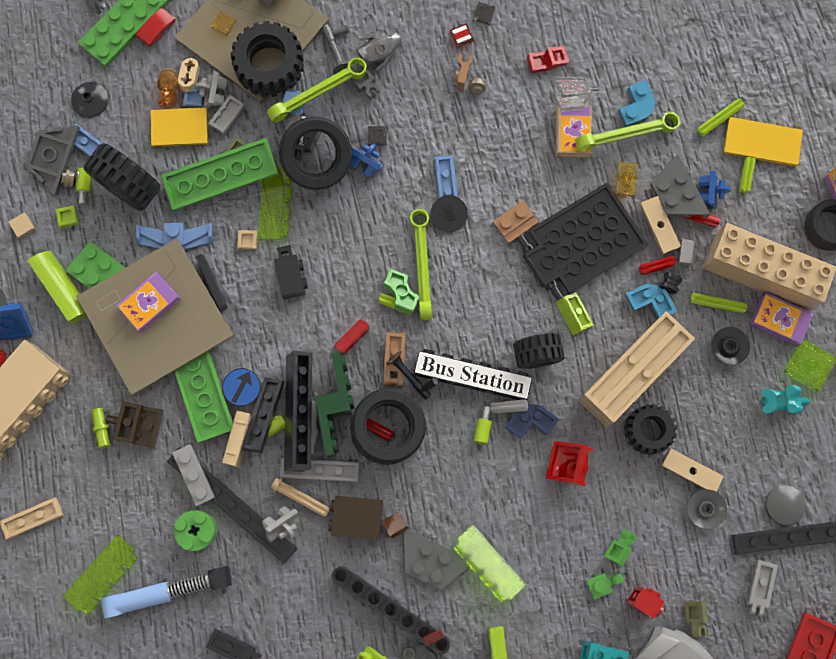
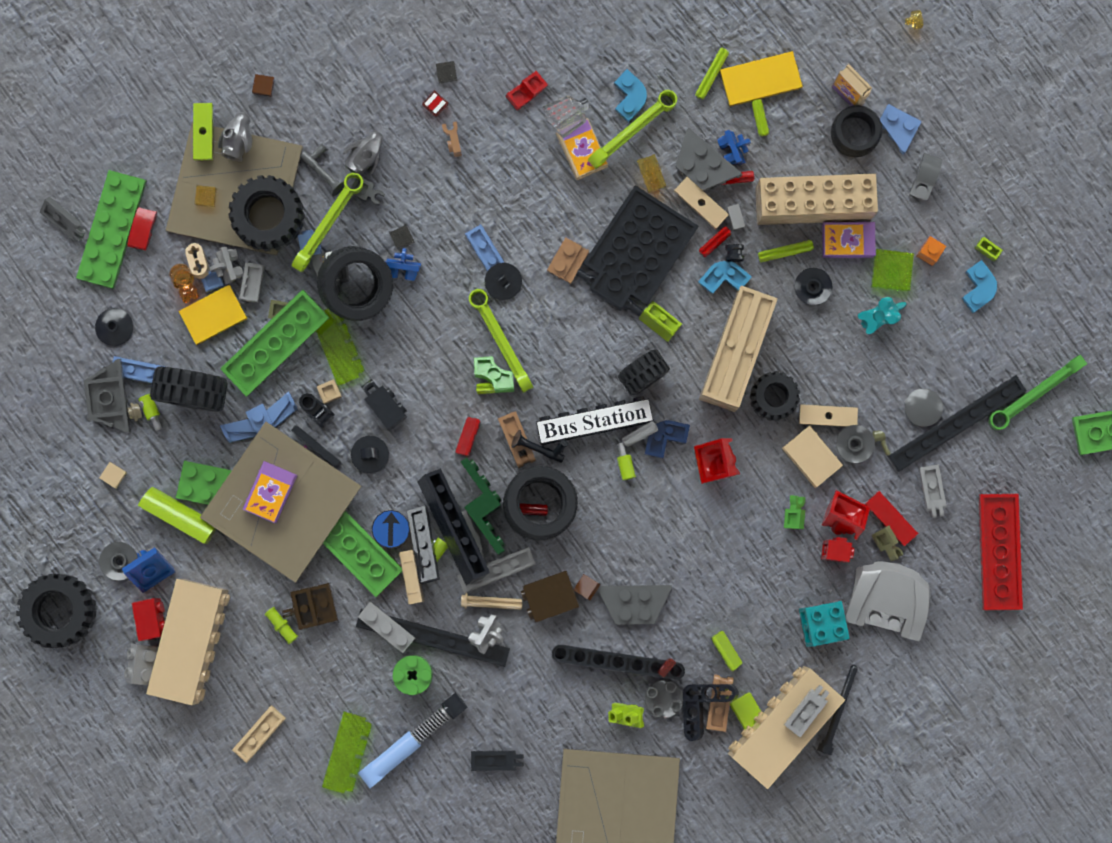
camera: 25 degrees left, 5 degrees up
lime tile [55,205,79,229] -> none
clear neon green windscreen [454,525,526,602] -> none
dark tan plate [468,78,486,95] -> none
bright green plate [586,573,624,599] -> none
none -> black piece [299,393,335,428]
none -> black tile [351,435,389,474]
none -> tan piece [782,425,843,488]
none -> red brick [822,490,870,540]
none -> red tile [864,491,919,547]
none -> olive hand [872,430,891,456]

